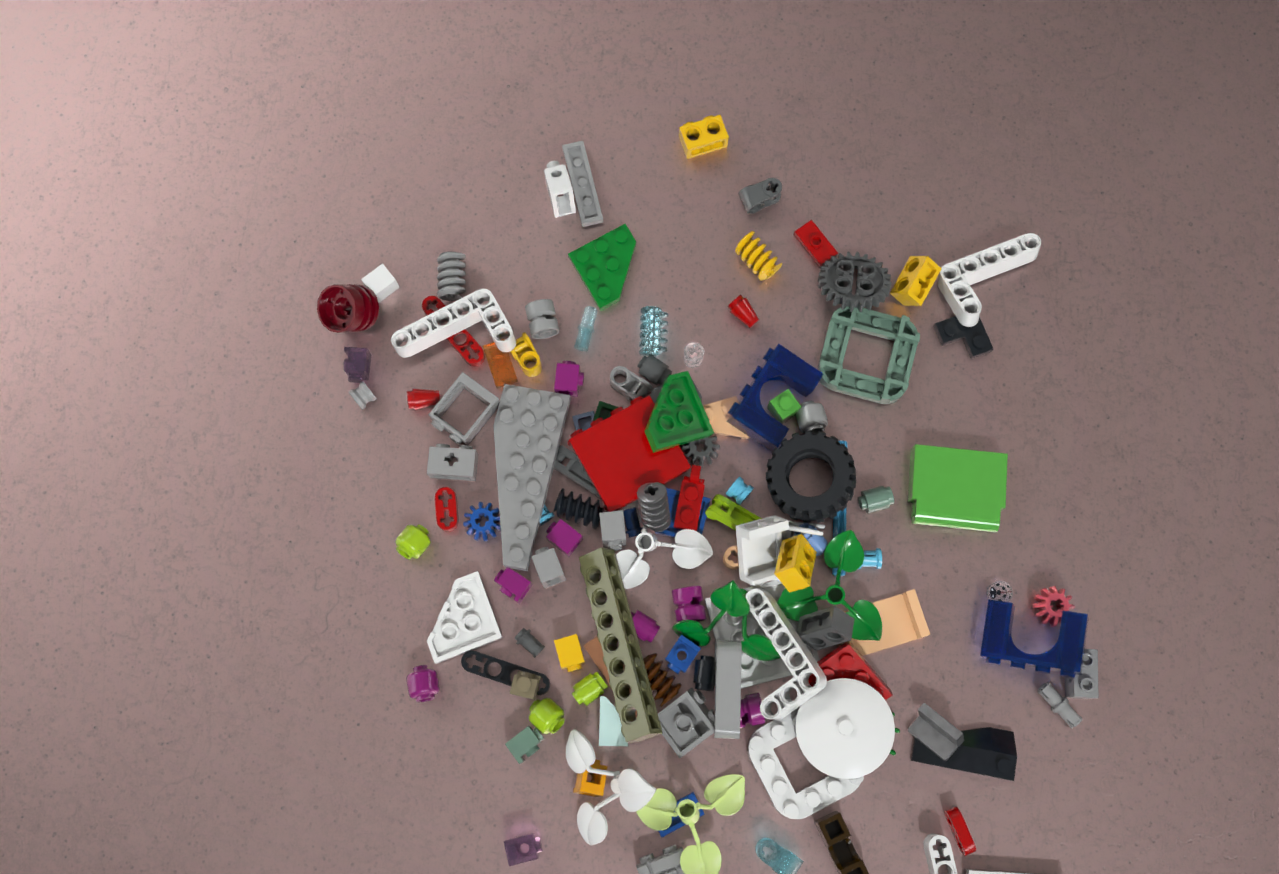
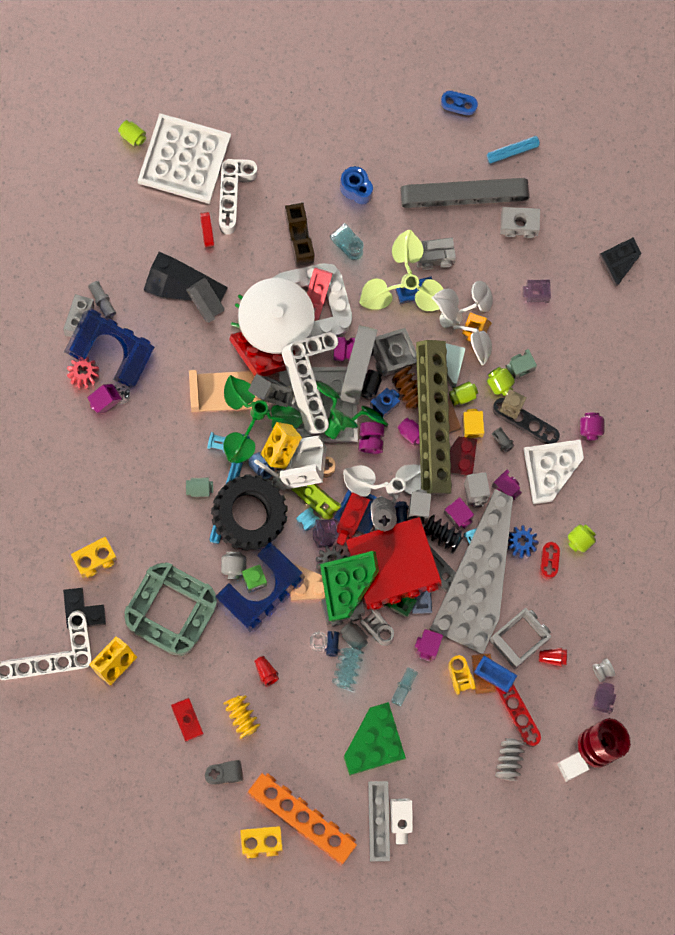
camera: 175 degrees left, 0 degrees up
white beam [391,289,516,358] -> none
light grey brick [427,444,478,481] -> none
light grey wheel [525,299,560,339] -> none
dark grey gear [818,252,892,312] -> none
bright green piece [907,444,1008,533] -> none
none -> yellow brick [71,537,117,578]
none -> magenta brick [87,384,122,413]
none -> orange brick [247,773,357,865]
none -> coral plate [307,268,333,321]
none -> clear purple brick [313,519,338,548]
none -> dark blue pin [324,631,340,657]
none -> dark red wing [450,436,477,476]
none -> blue plate [474,656,518,693]

